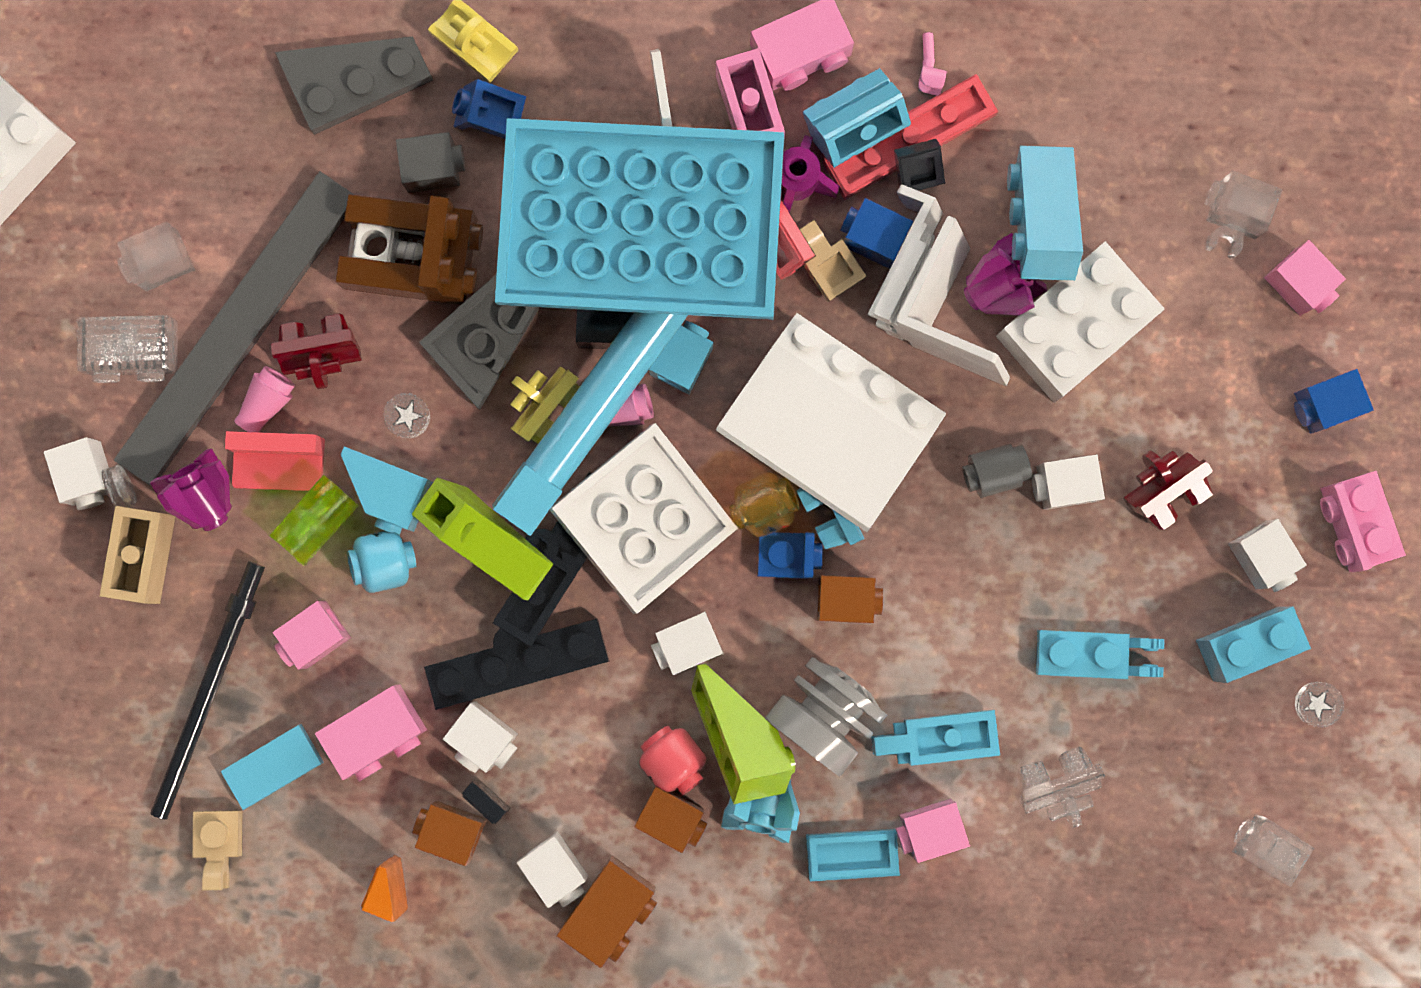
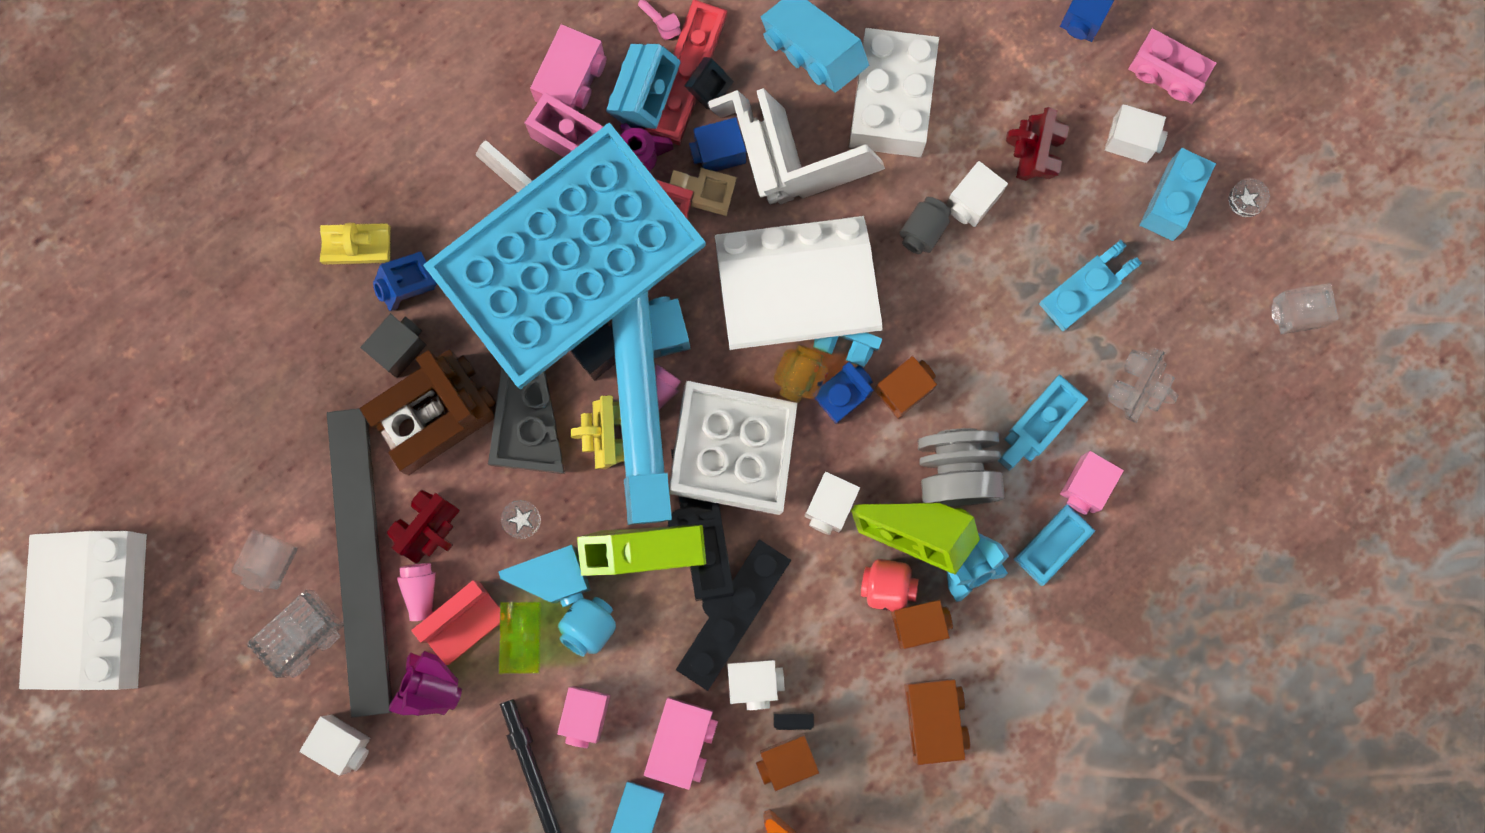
camera: 40 degrees left, 5 degrees down
tan brick [100,506,175,604] -> none
clear tile [101,464,137,508] -> none
dark grey wing [275,36,433,135] -> none
white brick [517,832,588,908] -> none
magenta brick [964,233,1048,315] -> none

